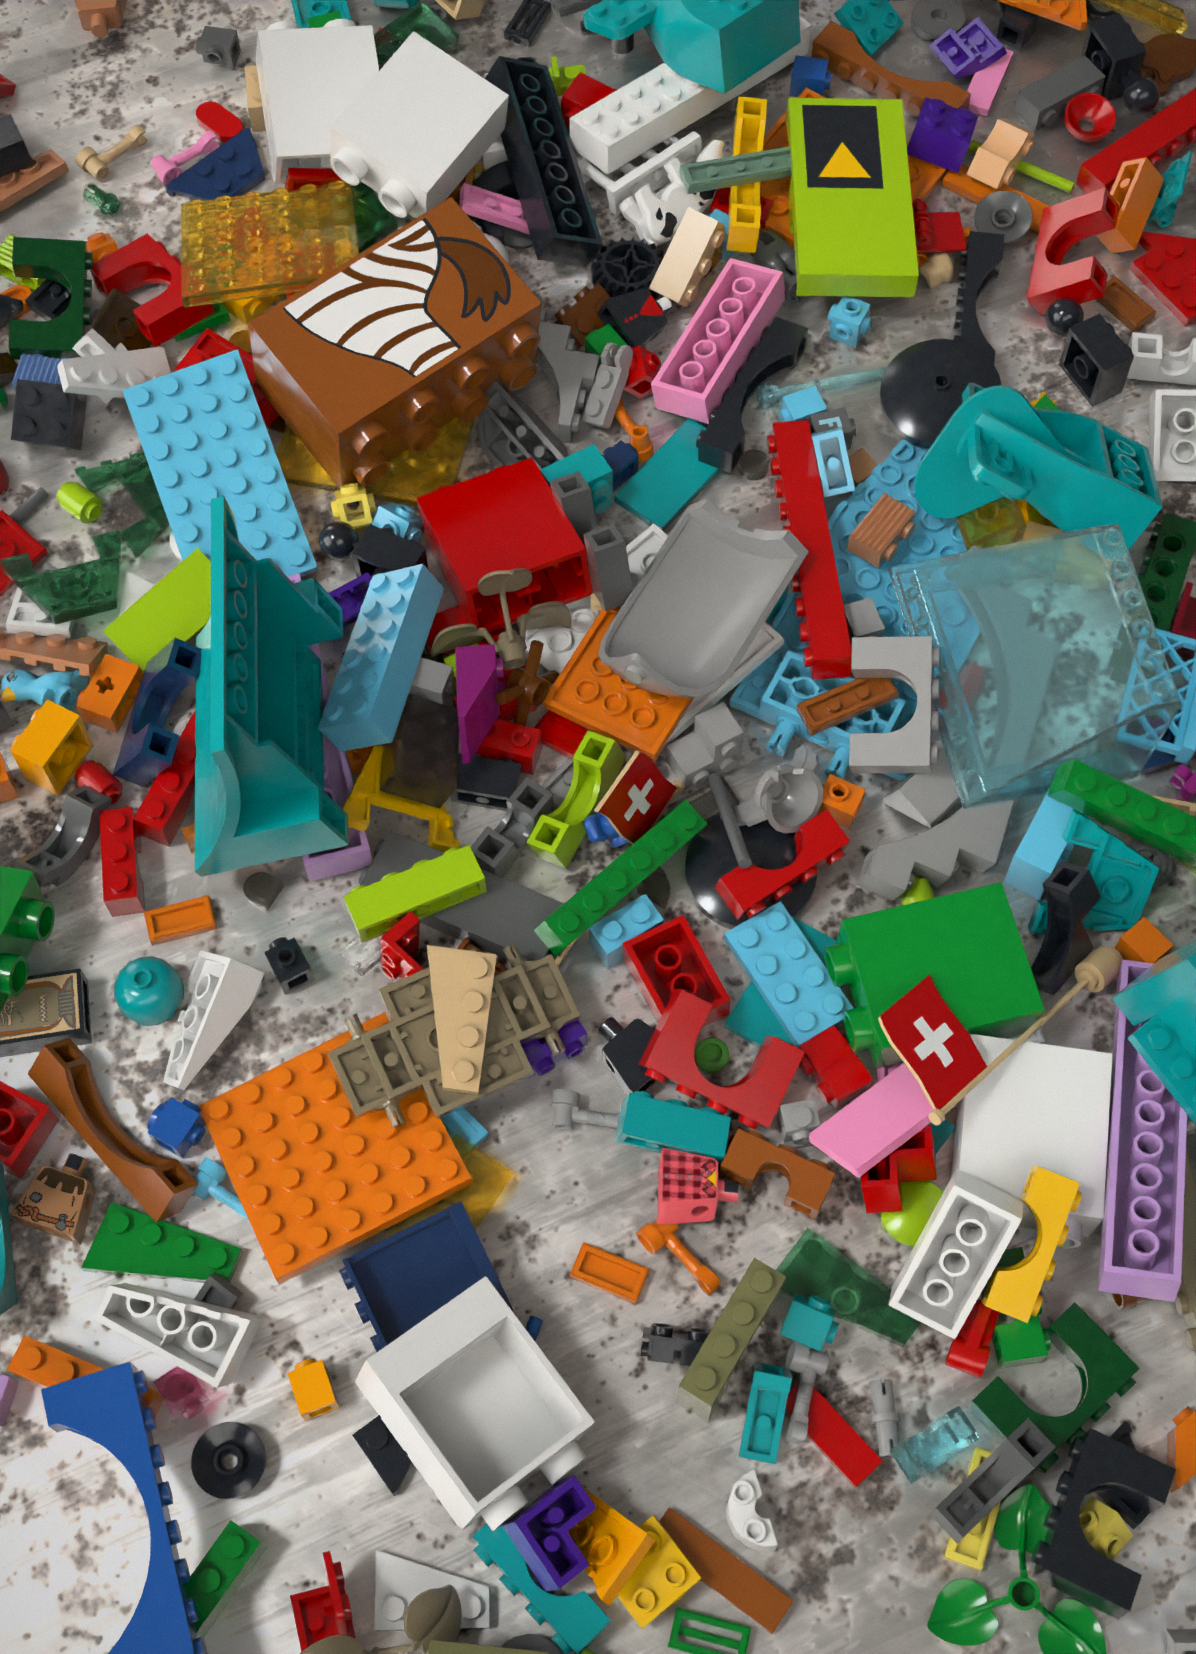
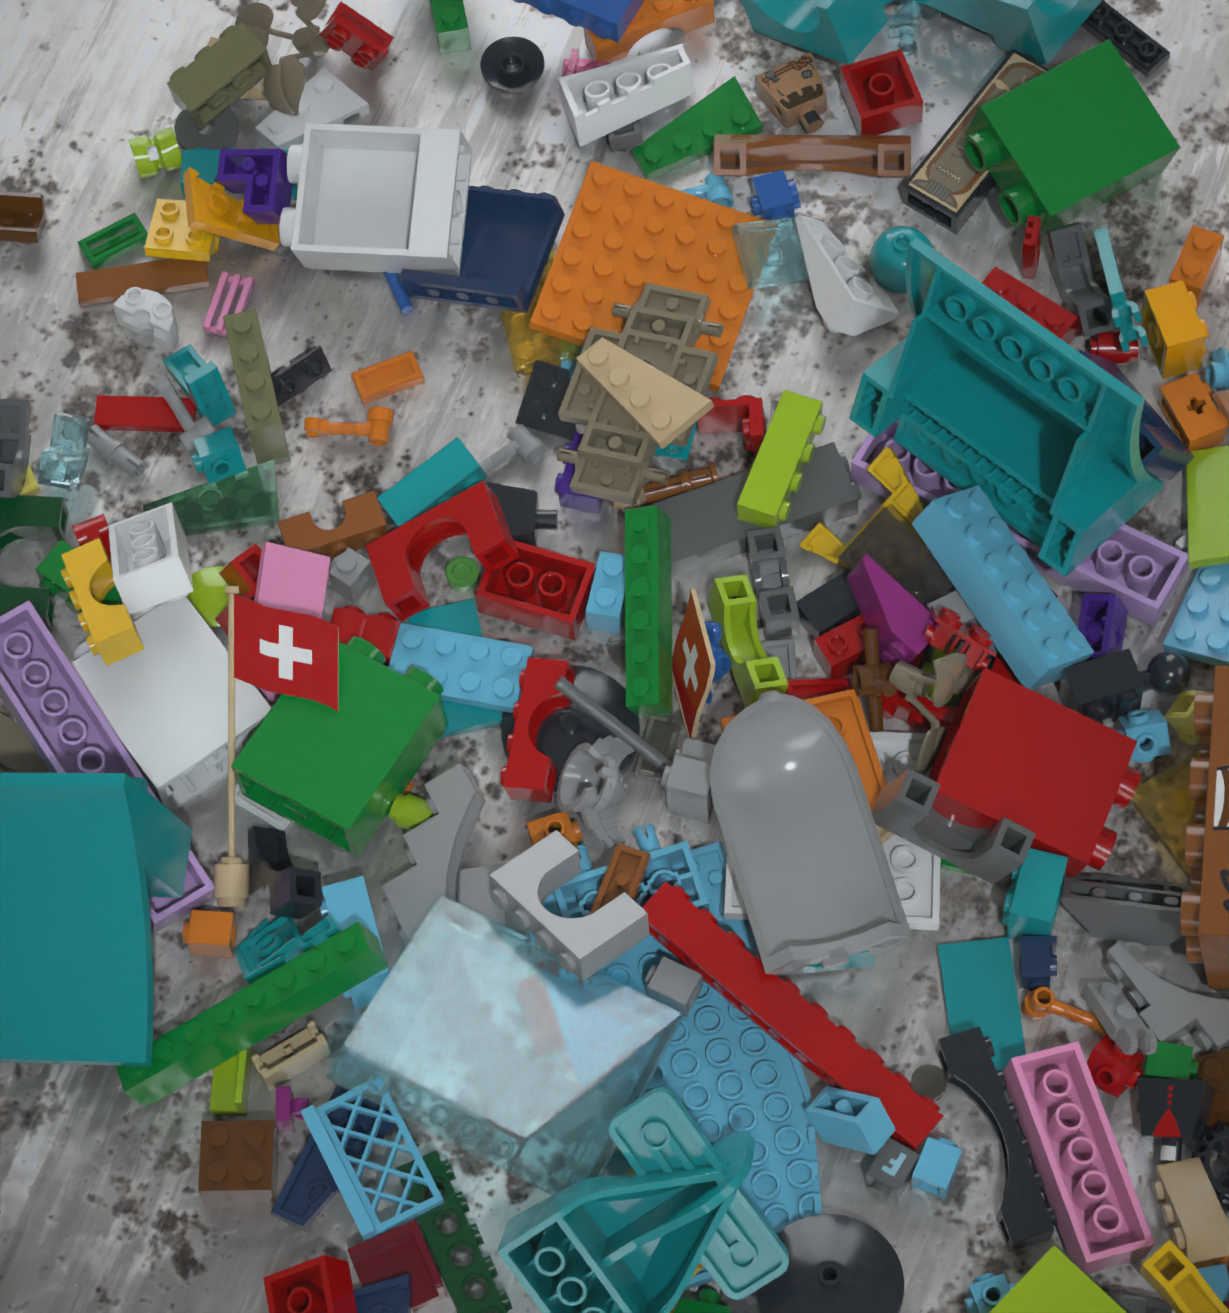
camera: 140 degrees right, 0 degrees up
black brick [264,937,315,995] -> none
light orange brick [287,1358,340,1422] -> none
coral torso [657,1148,739,1224] -> none
clear light blue piece [756,367,887,409] -> none
nougat brick [847,493,916,568] -> none
medium nougat tile [848,448,878,488] -> none
none -> bright pink tile [203,271,255,337]
none -> black wing [515,360,578,441]
none -> clear light blue tile [732,218,809,289]
none -> red hinge [922,606,997,671]
none -> red tile [1022,216,1041,280]
none -> teal tile [1094,227,1149,352]

